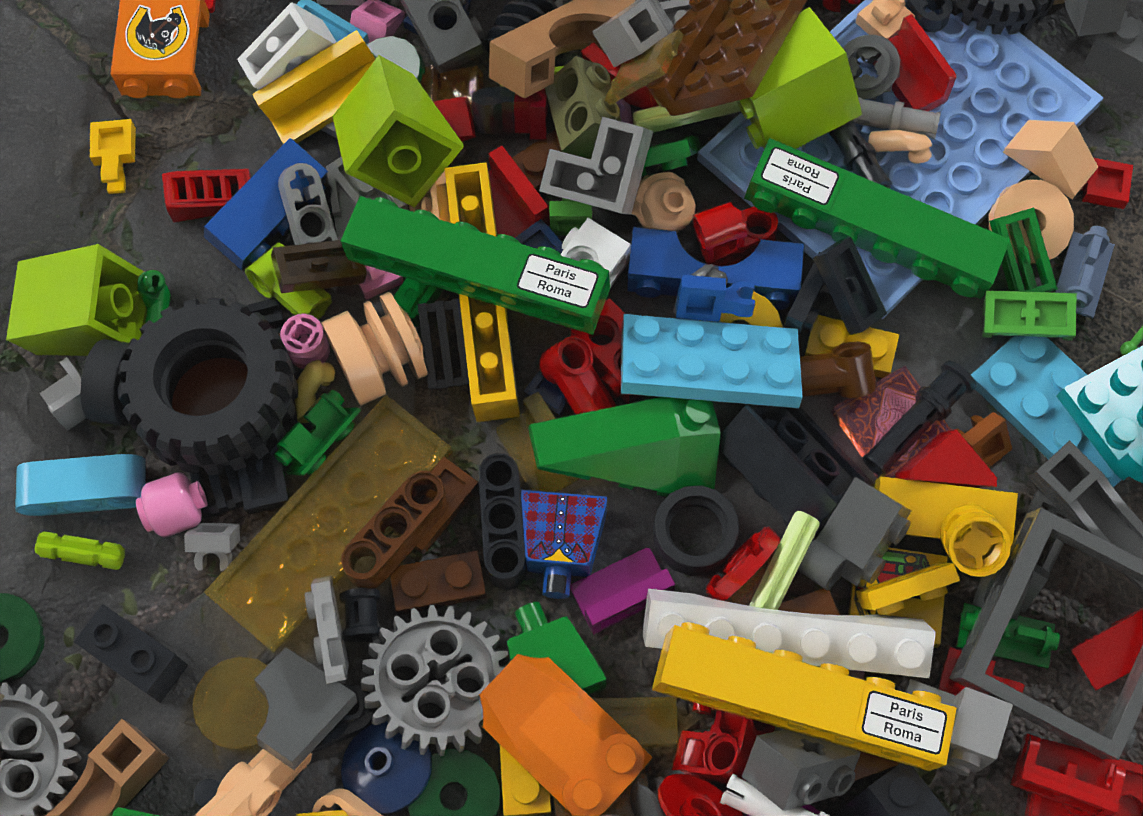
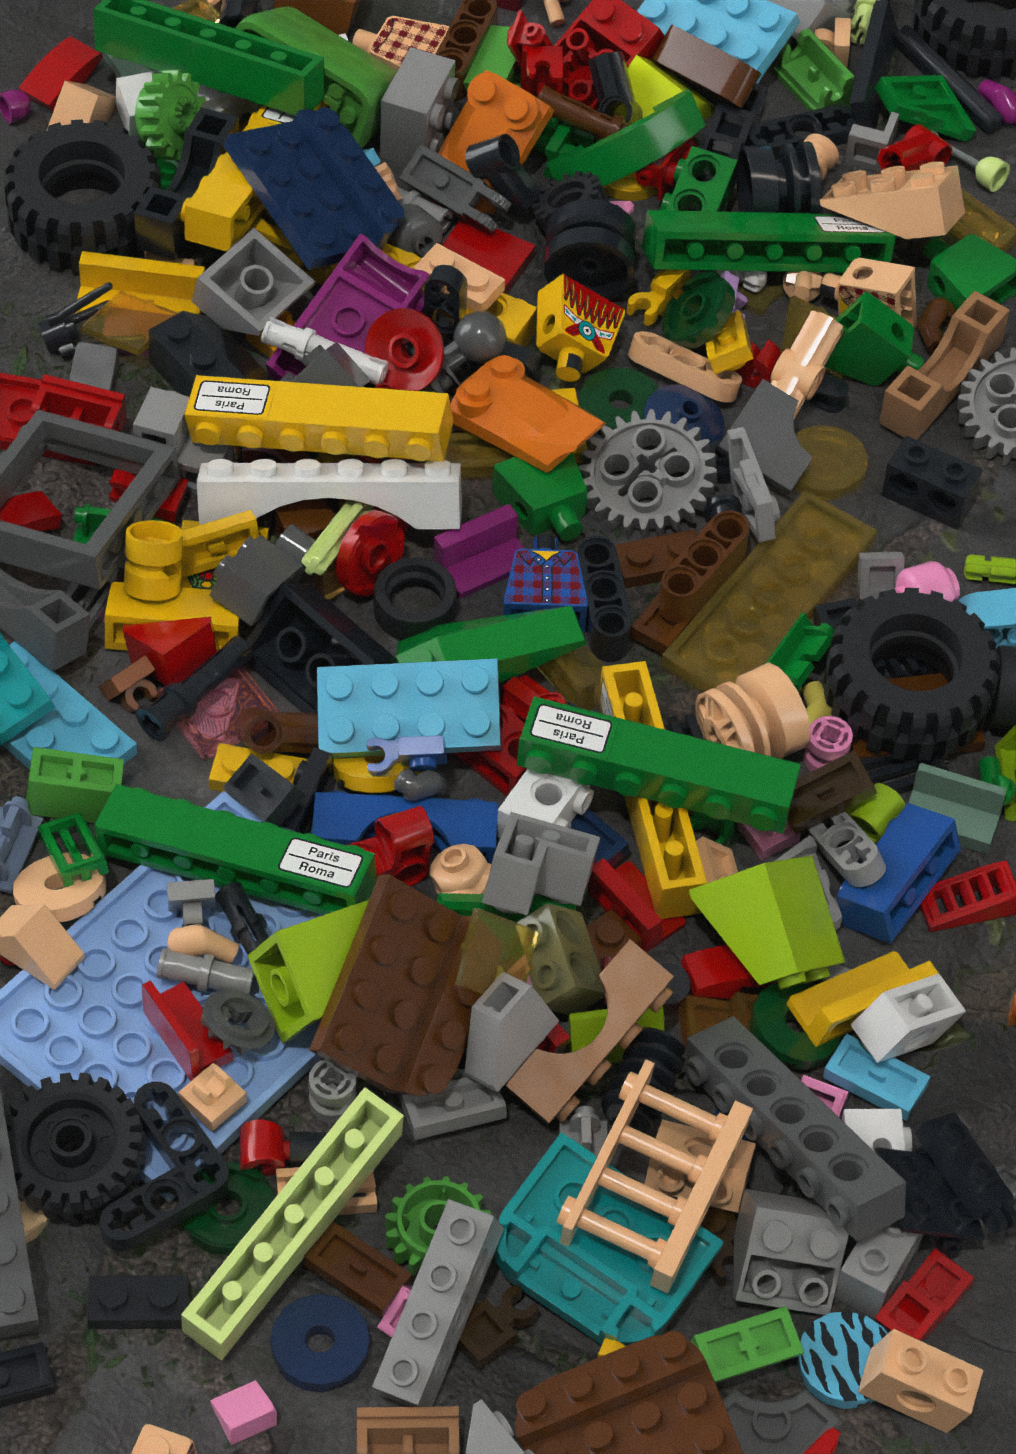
camera: 170 degrees right, 15 degrees down
none -> light grey tile [167,879,215,927]
none -> sand green panel [908,763,1007,854]

